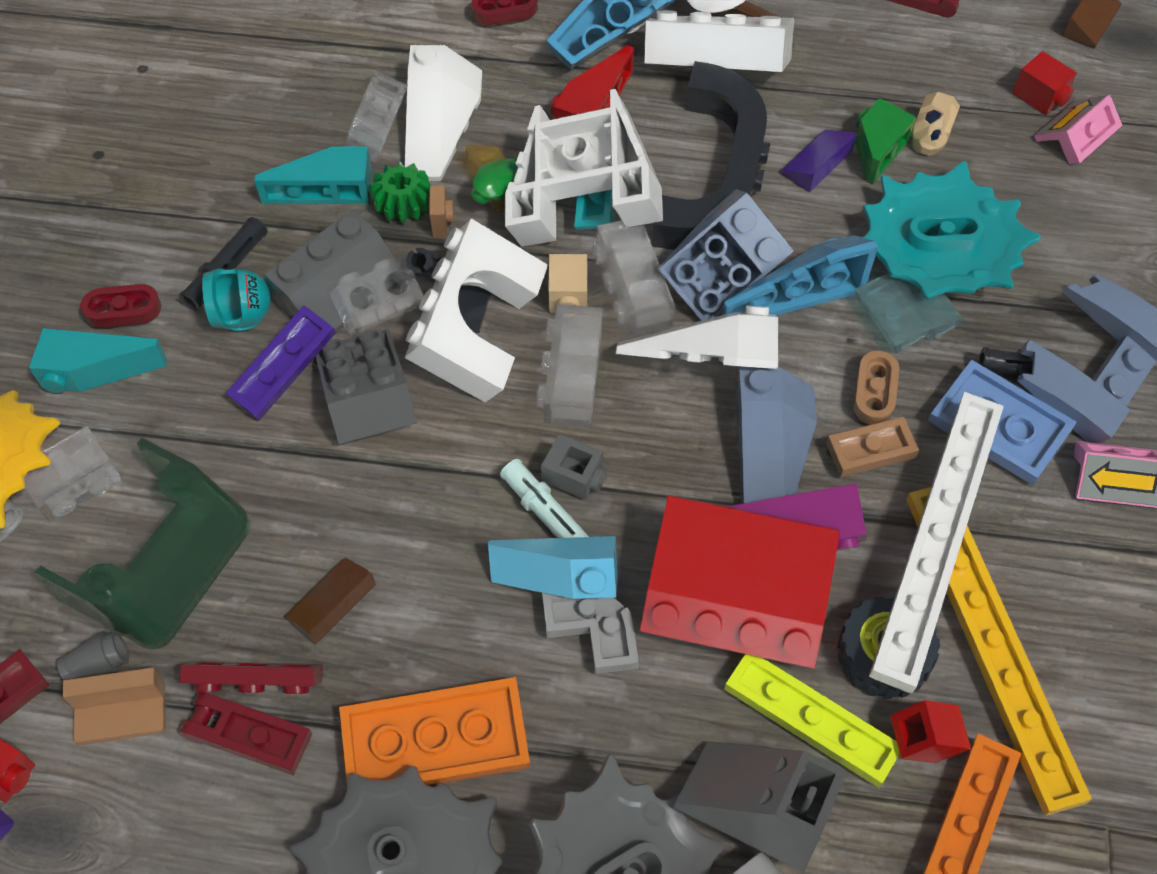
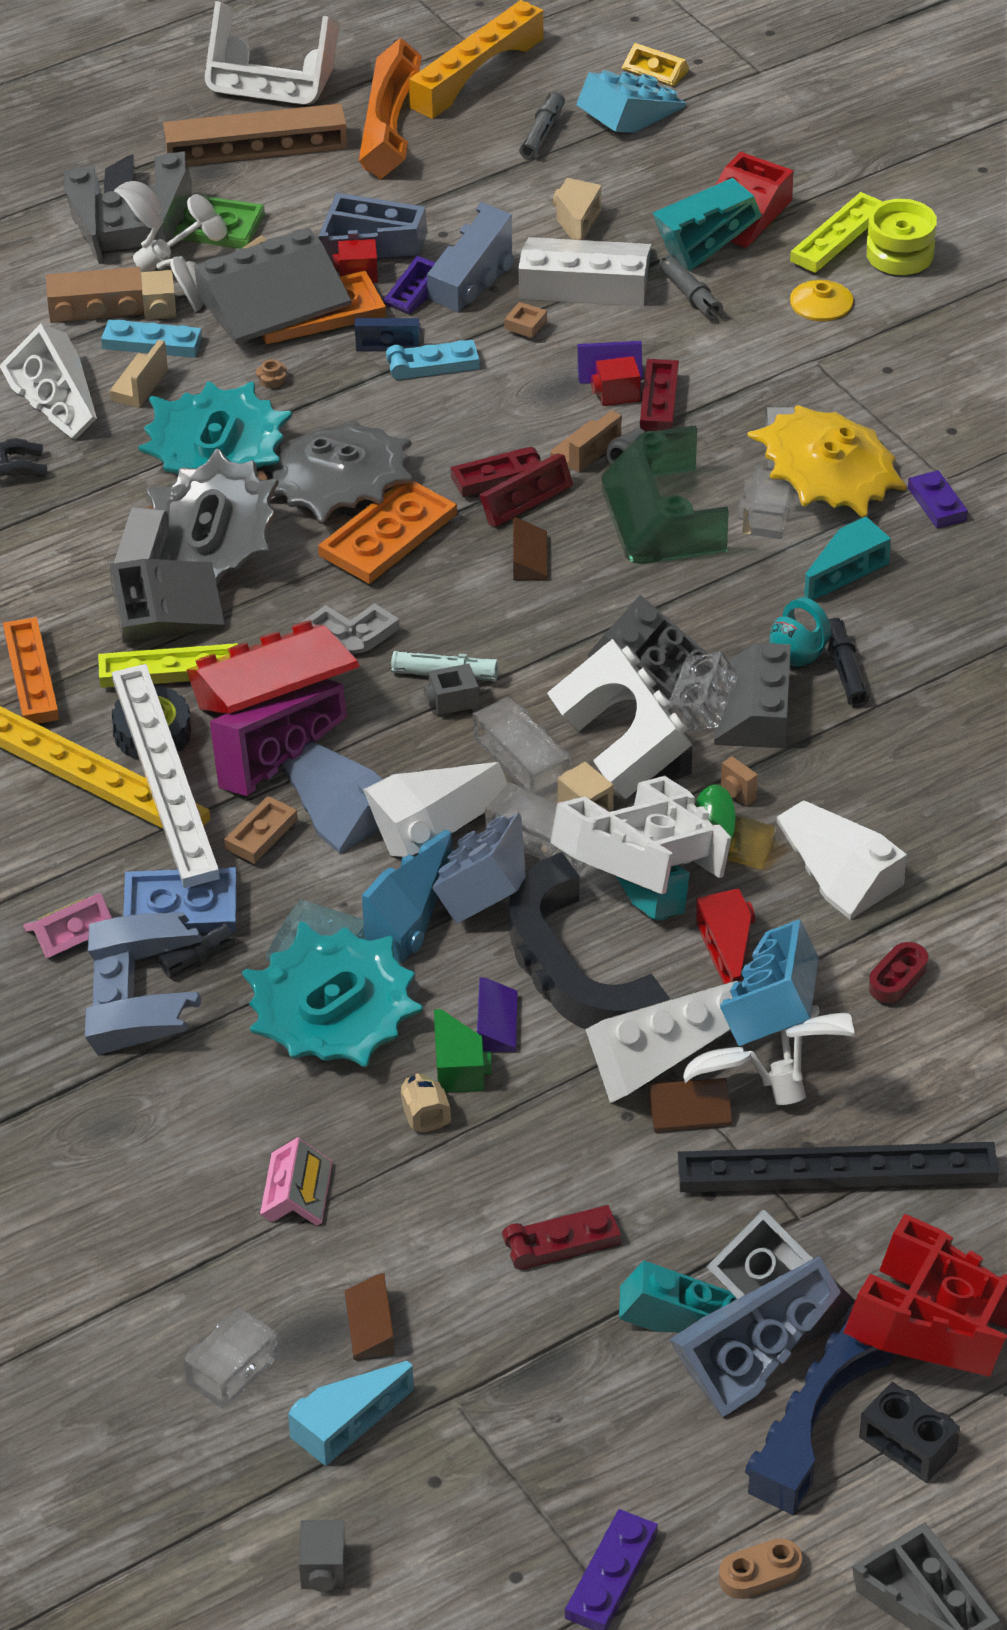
camera: 140 degrees right, 15 degrees down
dark red plate [80,284,162,328] -> none
dark purple plate [226,305,336,421] -> none
teal slope [254,146,373,204] -> none
clear brick [344,71,408,163] -> none
green gear [370,161,432,225] -> none
black pin [406,248,441,283] -> none
medium azure slope [488,536,618,599] -> none
medium nougat plate [853,351,900,425] -> none
red brick [890,700,971,763] -> none
red brick [1013,51,1077,115] -> none

